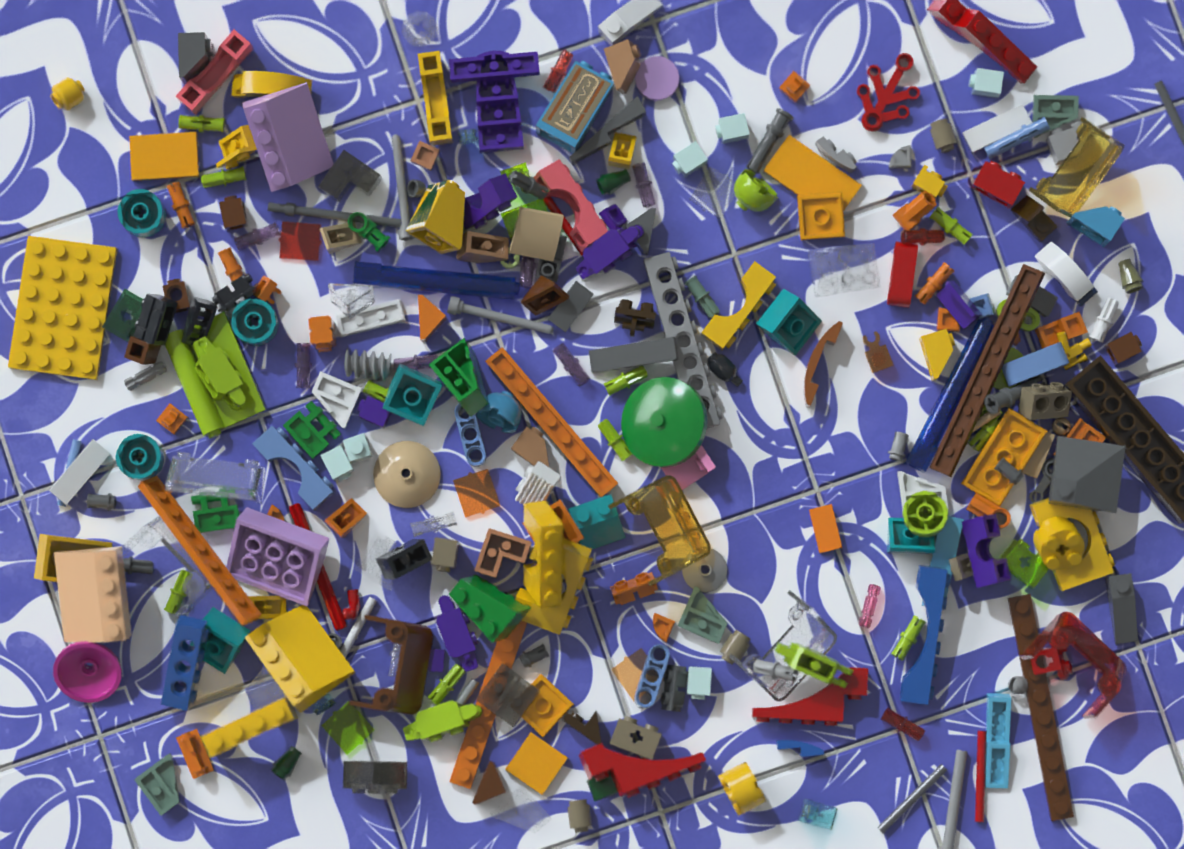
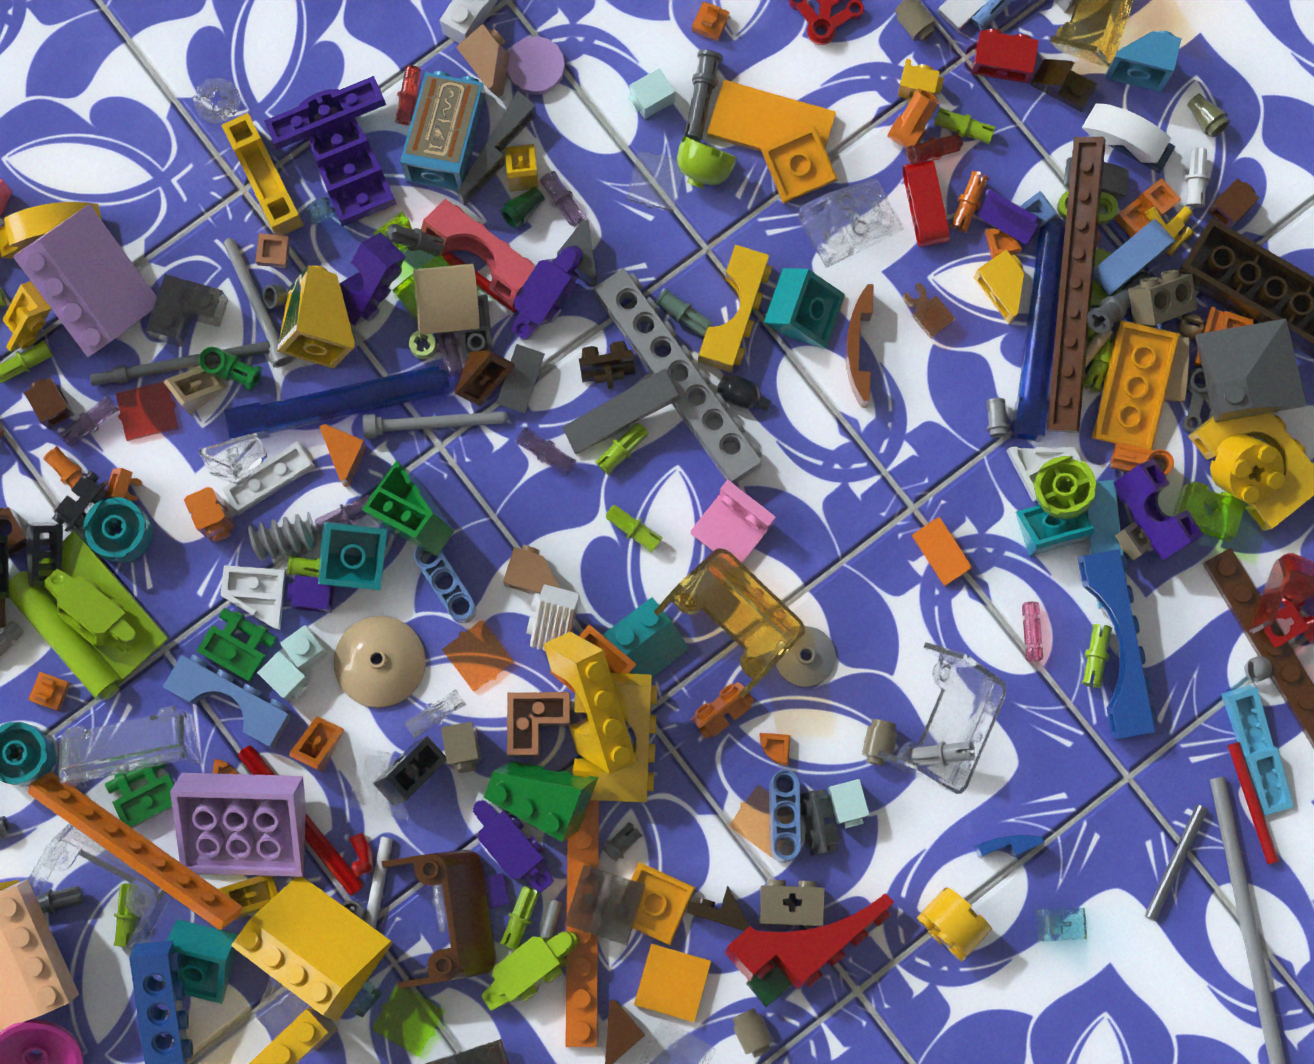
camera: 20 degrees left, 5 degrees down
clear purple pin [295,343,312,389] -> none
medium nougat slope [457,231,509,263] -> none
dark azure cylinder [476,391,522,433] -> none
orange plate [485,347,618,497] -> none
dark purple tile [599,204,628,229] -> none
green dish [621,377,707,467] -> none
light aqua brick [672,141,708,177] -> none
sand green wing [677,586,728,644] -> none
red arch [751,667,868,726] -> none
lime hinge [774,642,853,688] -> none
light grey slope [815,136,857,173] -> none
clear red axle [880,707,925,741] -> none
light grey tile [889,145,912,168] -> none
dark grey pin [994,457,1024,485] -> none

